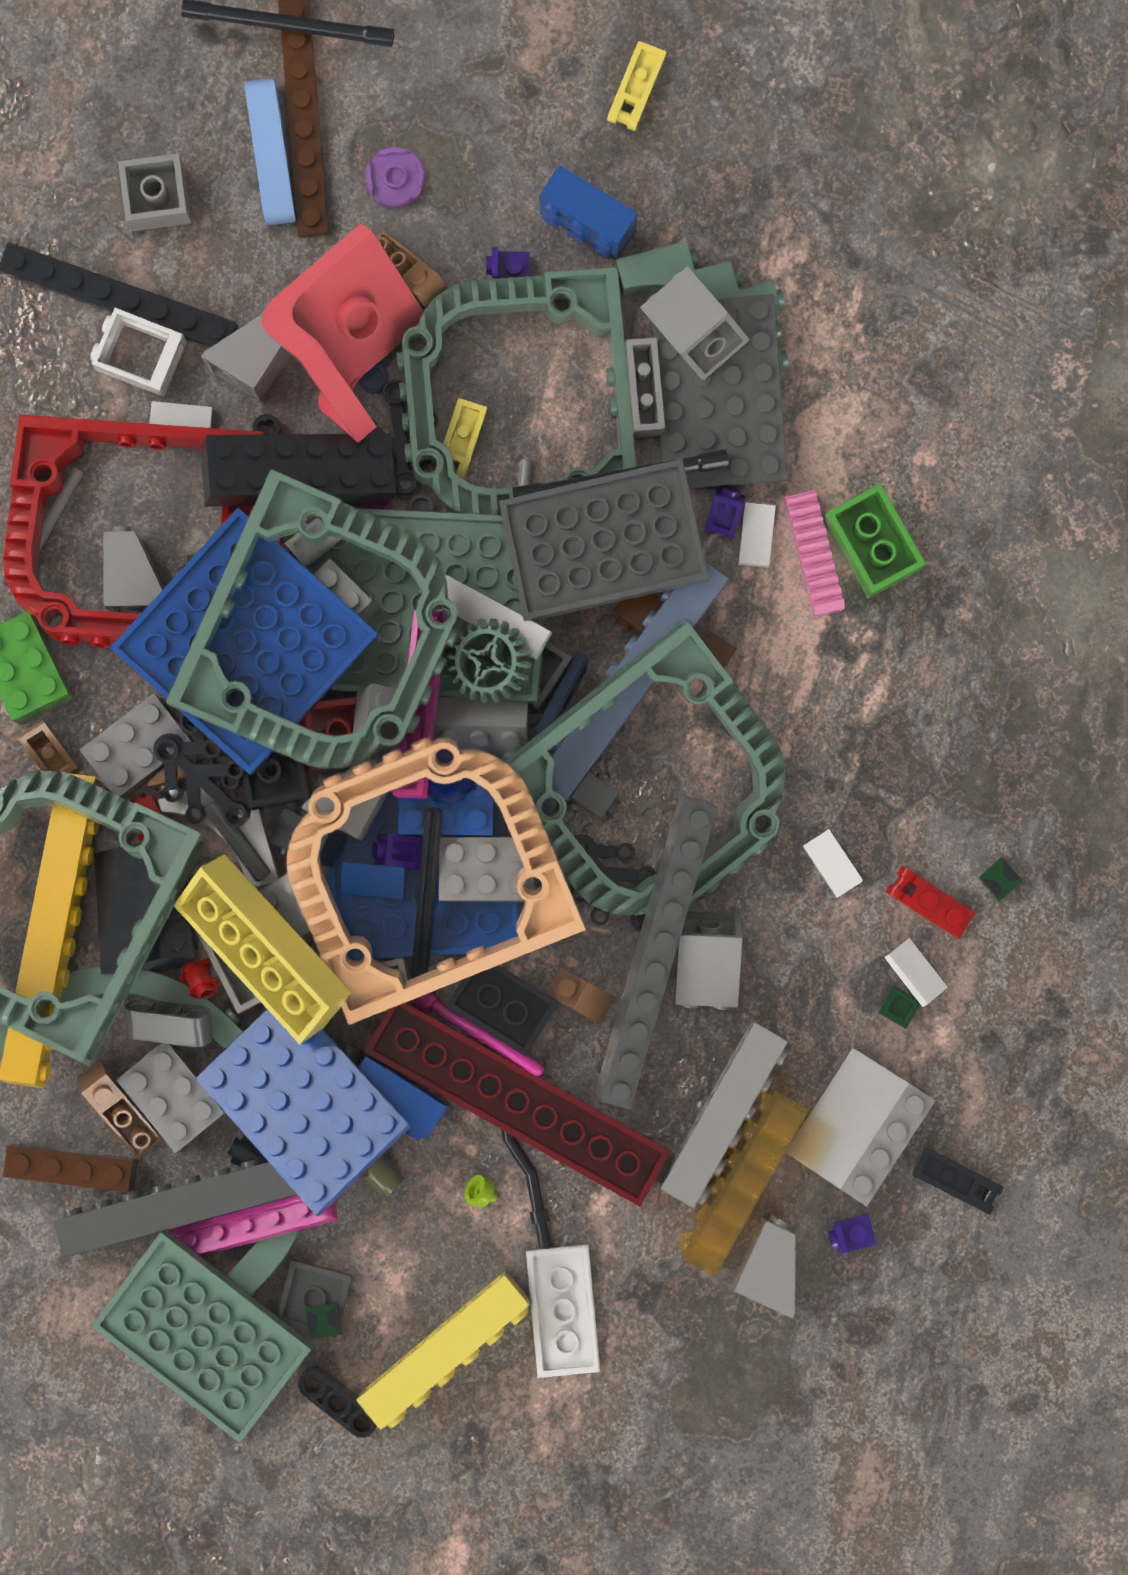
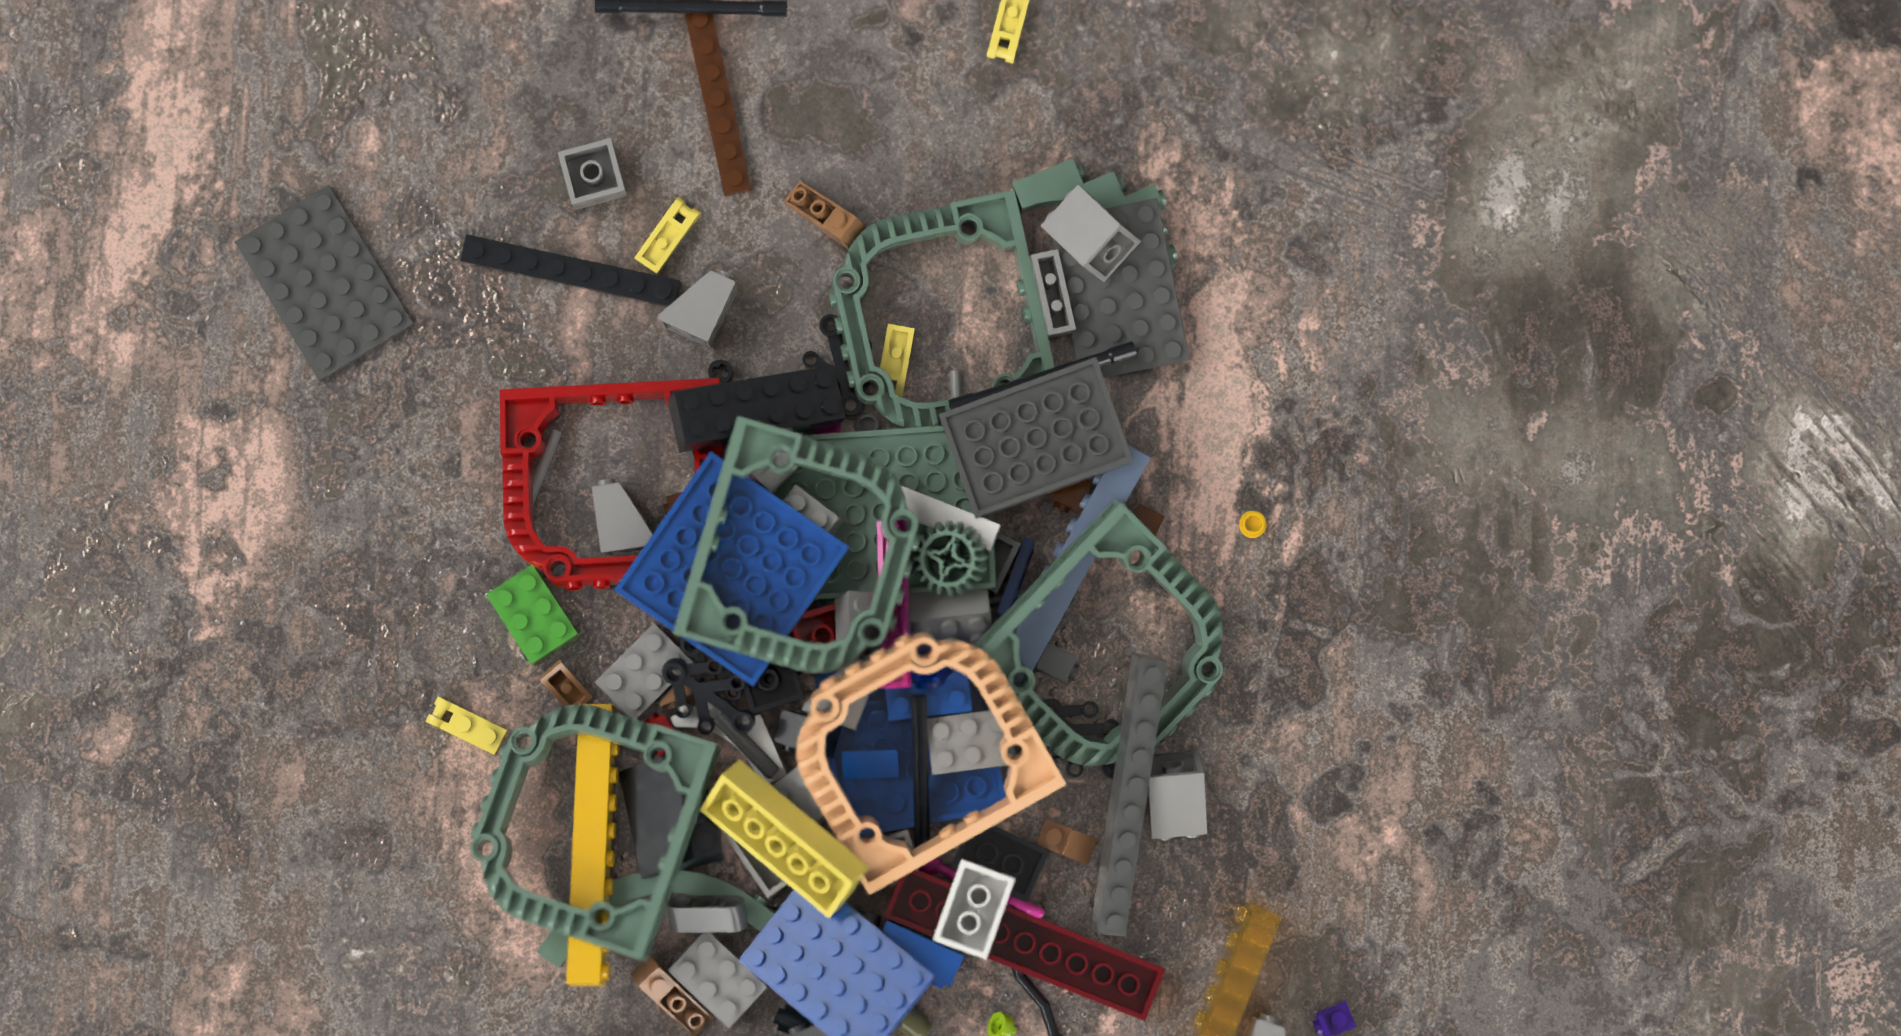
camera: 15 degrees left, 0 degrees up
white window [90,308,187,397] -> none
white tile [149,401,214,428] -> none
red brick [179,958,219,1000] -> none
light blue beam [244,77,296,226] -> none
coral piece [261,223,424,443] -> none
dark blue tile [359,362,389,394] -> none
medium lavender tile [365,147,426,209] -> none
dark purple bracket [371,834,423,869] -> none
dark purple bracket [486,247,530,279] -> none
blue brick [539,165,638,260] -> none
light grey brick [659,1022,789,1208] -> none
dark purple bracket [705,486,746,538] -> none
white tile [738,502,776,568] -> none
bright pink gear [784,490,845,617] -> none
light grey slope [785,1048,935,1207] -> none
white tile [802,829,863,898] -> none
bright green brick [823,483,926,599] -> none
dark green tile [878,986,920,1029] -> none
white tile [884,938,948,1007] -> none
red plate [885,866,975,939] -> none
black plate [912,1147,1004,1215] -> none
dark green tile [978,857,1023,901] -> none
none -> light yellow plate [634,197,701,275]
none -> white brick [933,859,1015,959]
none -> yellow plate [1239,511,1267,538]

